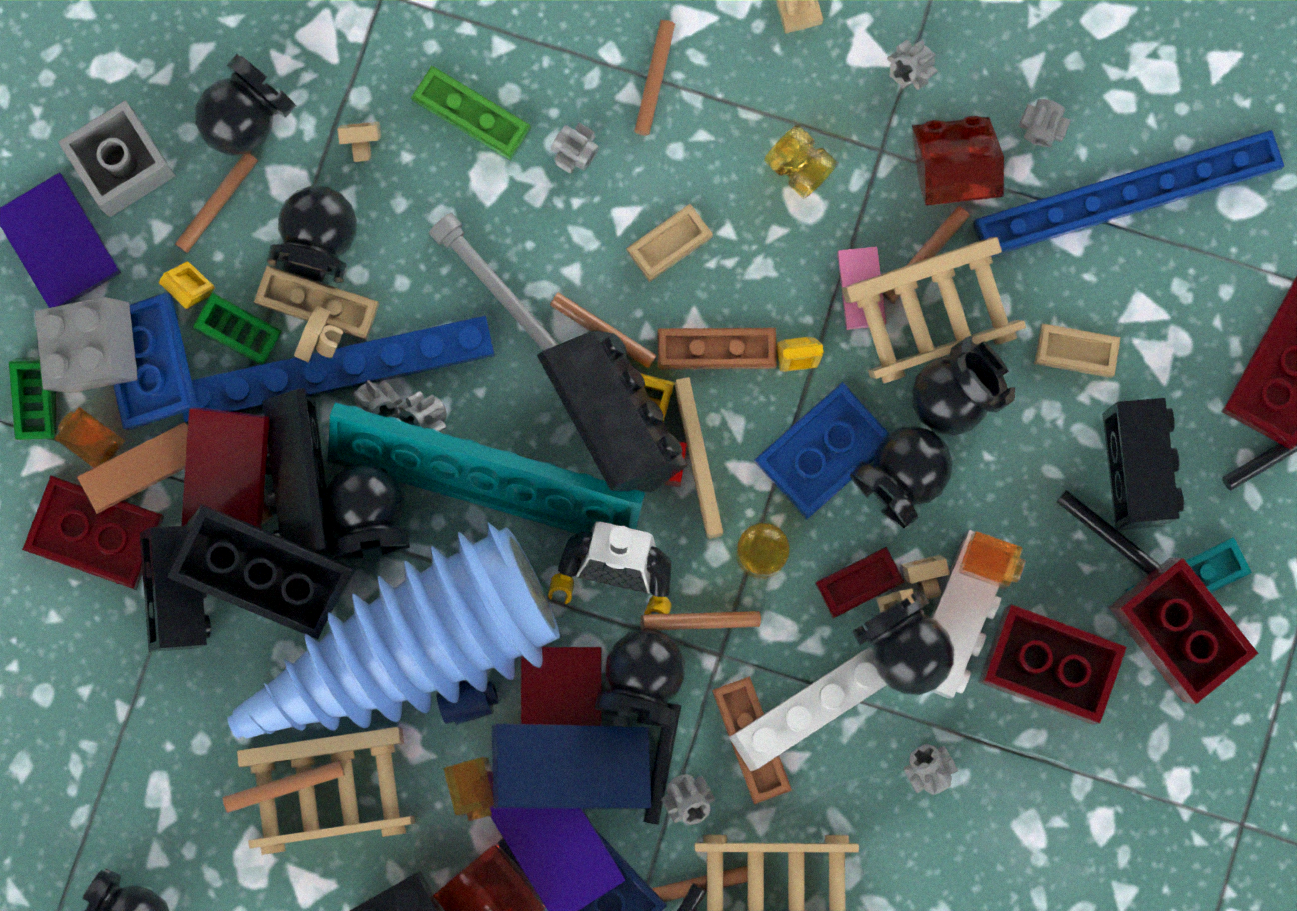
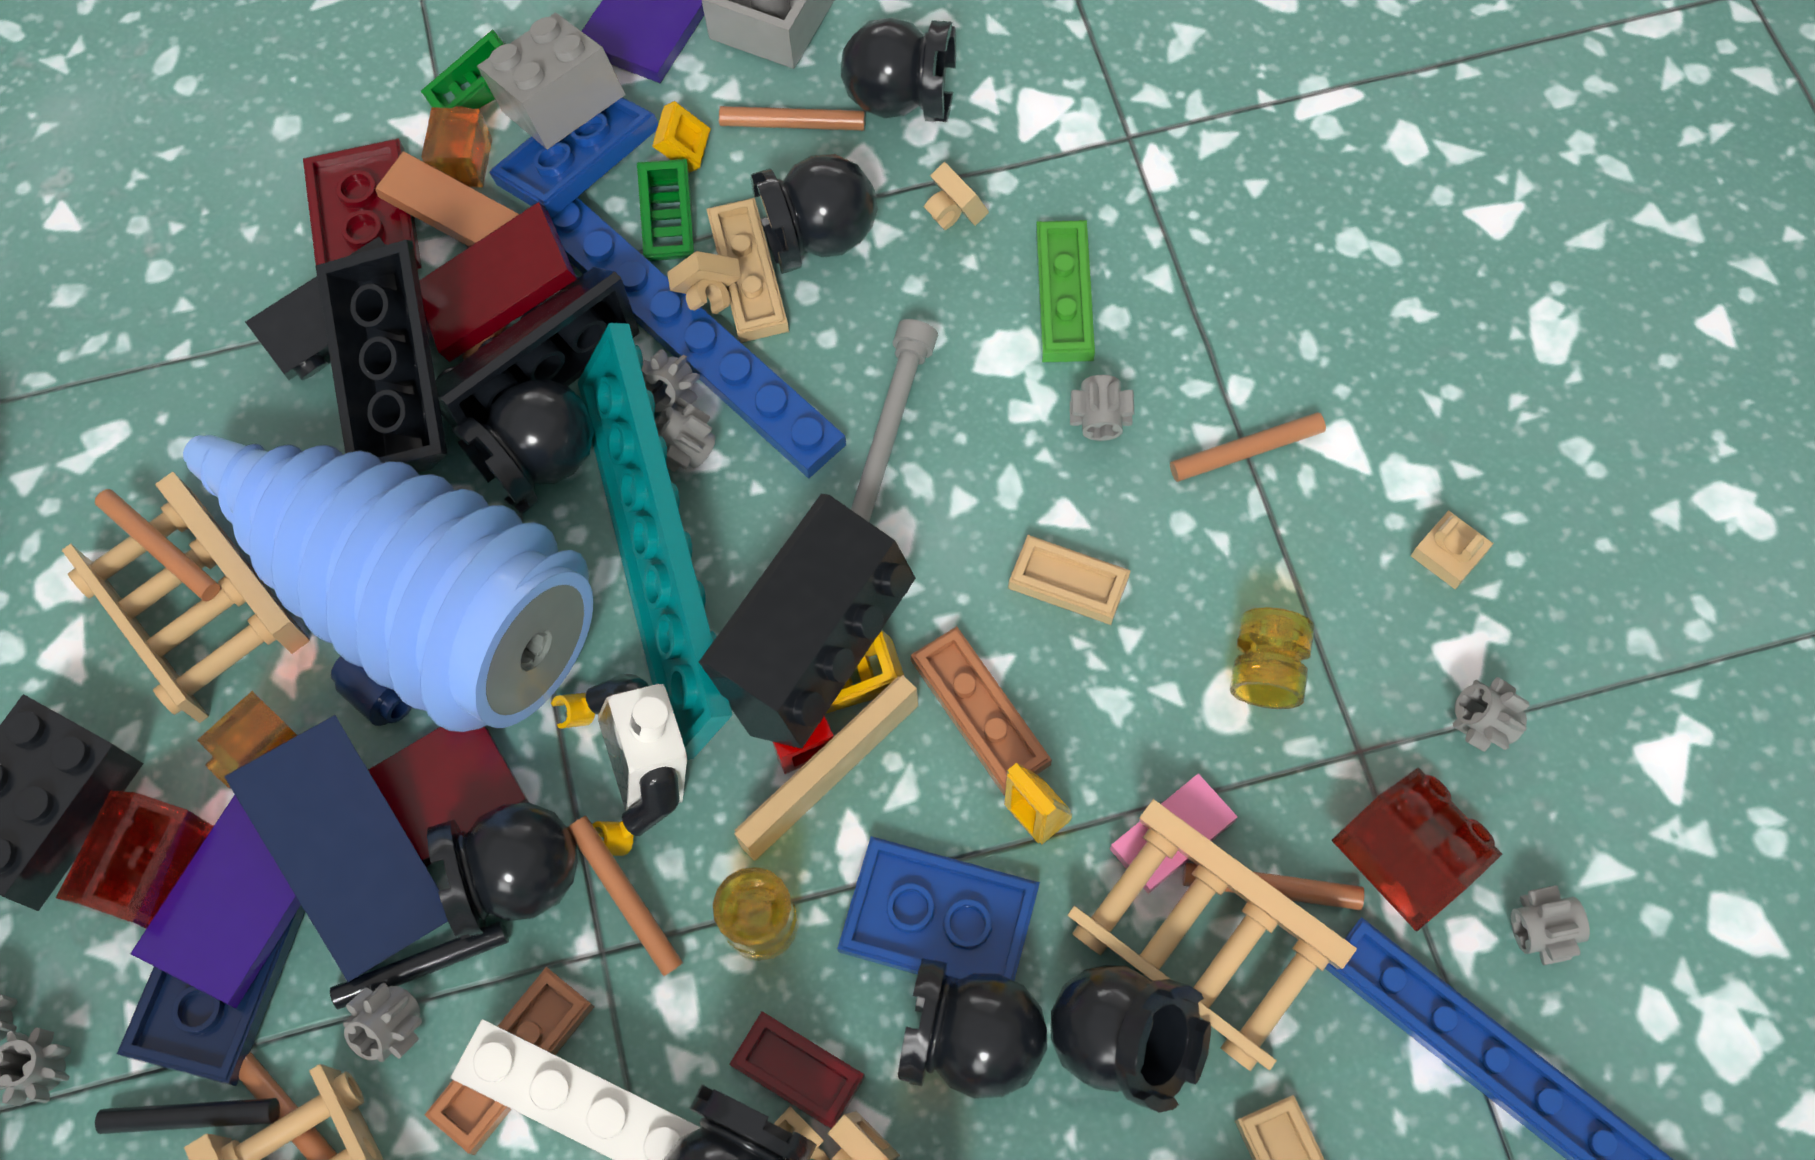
camera: 60 degrees right, 15 degrees down
nougat bar [550,292,657,369] -> none

